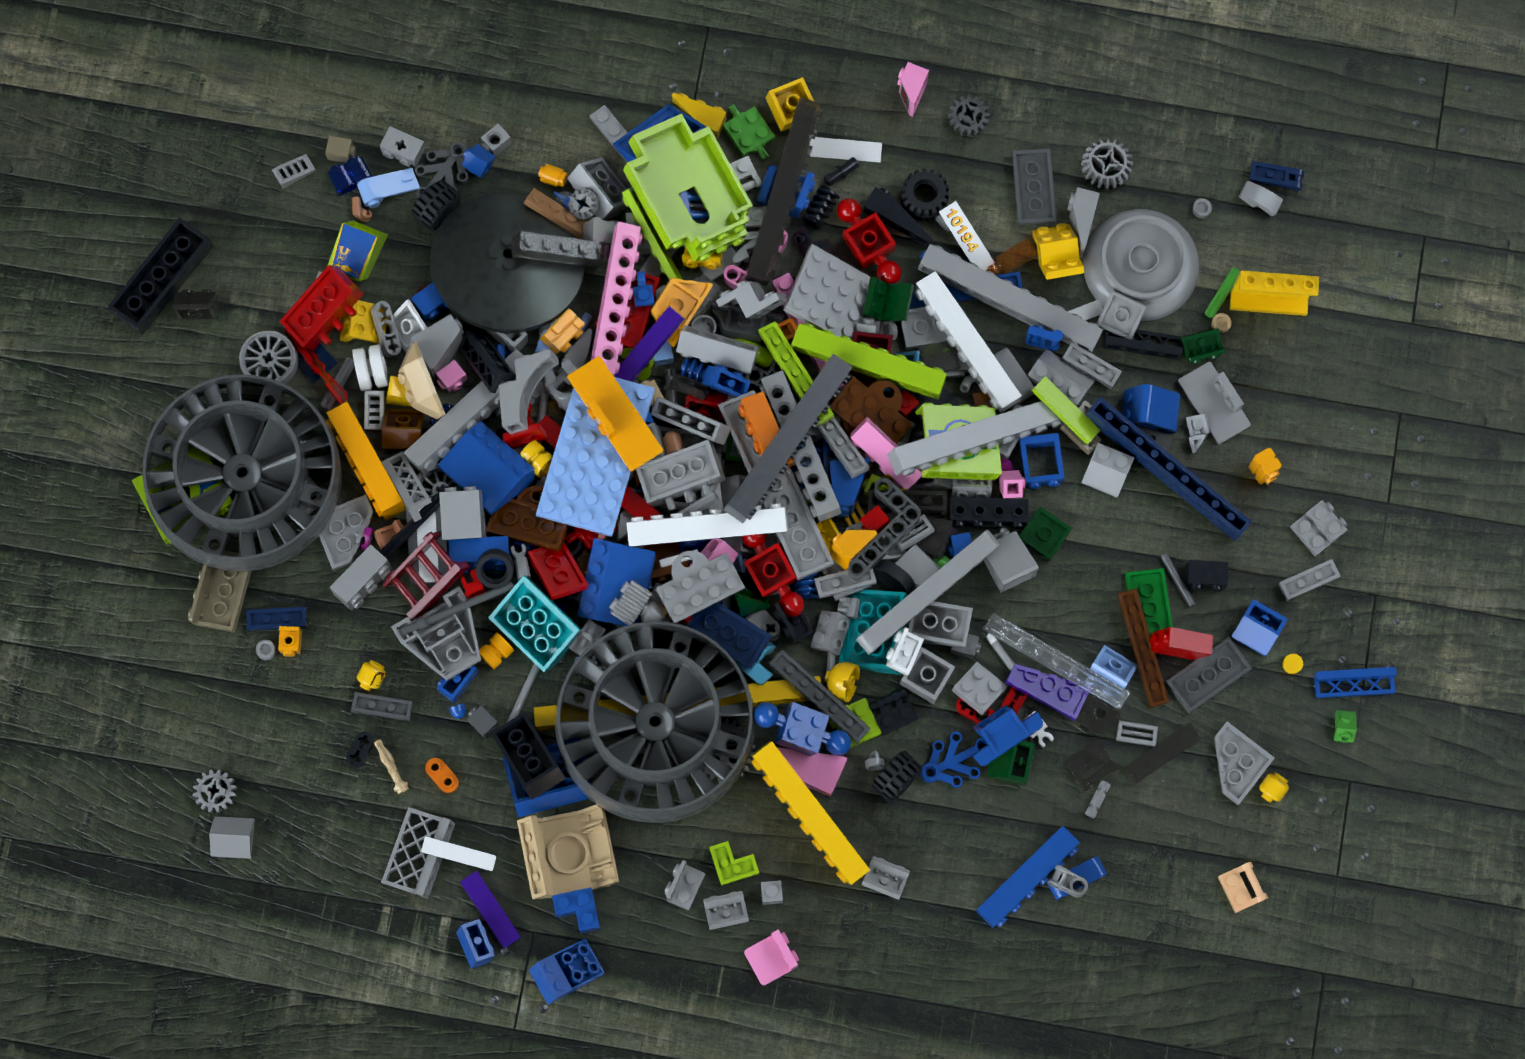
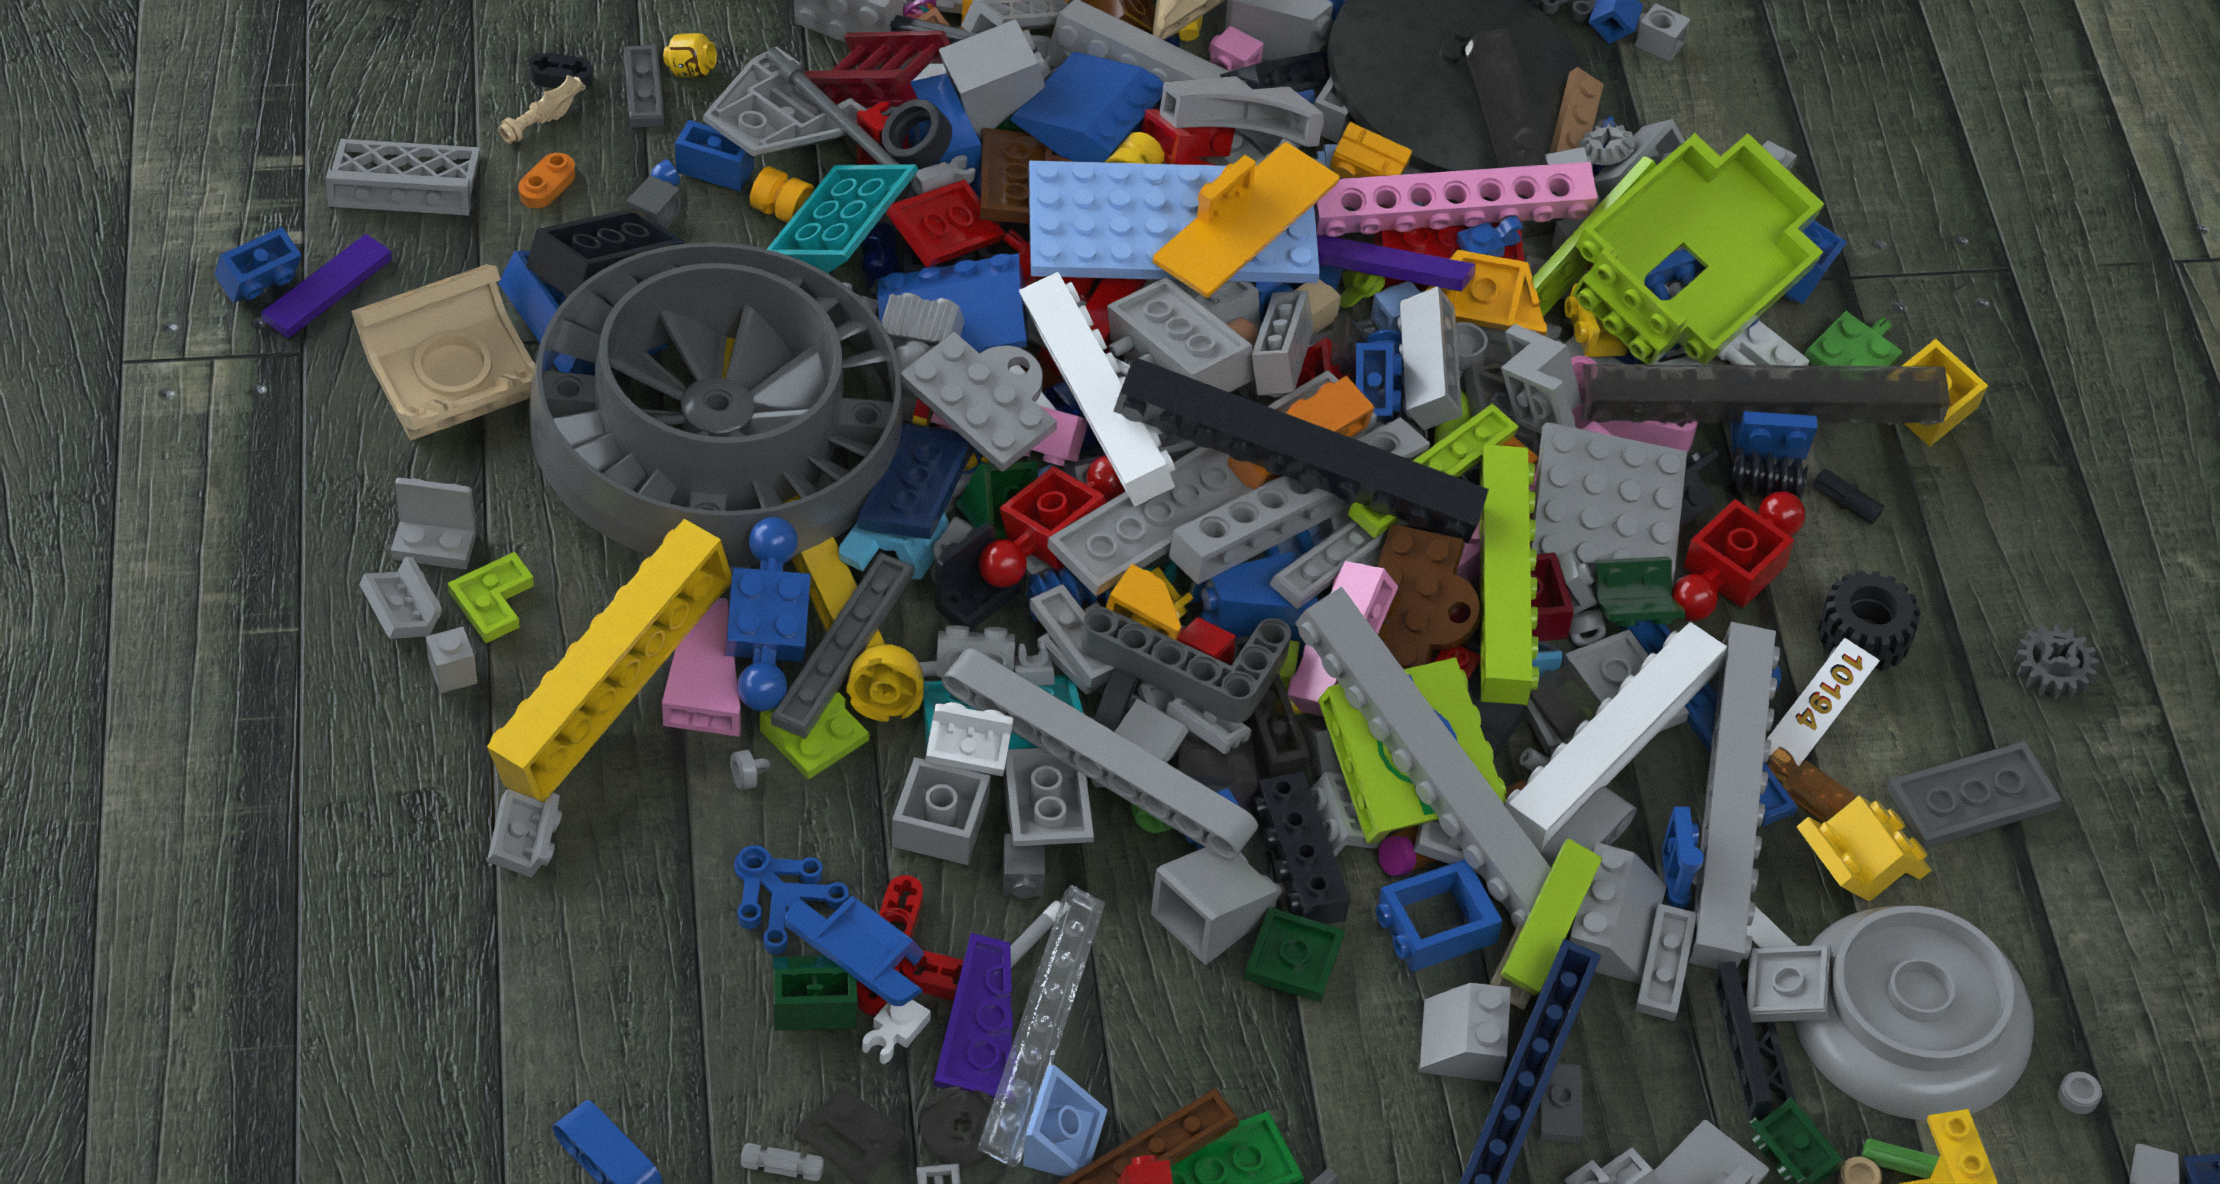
camera: 70 degrees right, 25 degrees down
white sticker [421,837,496,871] -> none
blue slope [529,938,605,1005] -> none
light orange brick [538,164,568,188] -> none
blue brick [552,887,600,933] -> none
yellow slope [672,93,726,139] -> none
bright pink bracket [744,929,799,985] -> none
white sticker [807,137,882,163] -> none
black slope [863,187,933,247] -> none
black plate [869,689,919,736] -> none
black tyre [871,750,923,803] -> none
bright pink slope [897,62,929,117] -> none
light grey plate [952,662,1008,715] -> none
blue brick [976,826,1080,928] -> none
bright pink brick [999,470,1025,498] -> none
light grey piece [1048,865,1088,898] -> none
light grey slope [1067,187,1100,258] -> none
light grey gear [1081,138,1133,189] -> none
blue piece [1121,384,1181,434] -> none

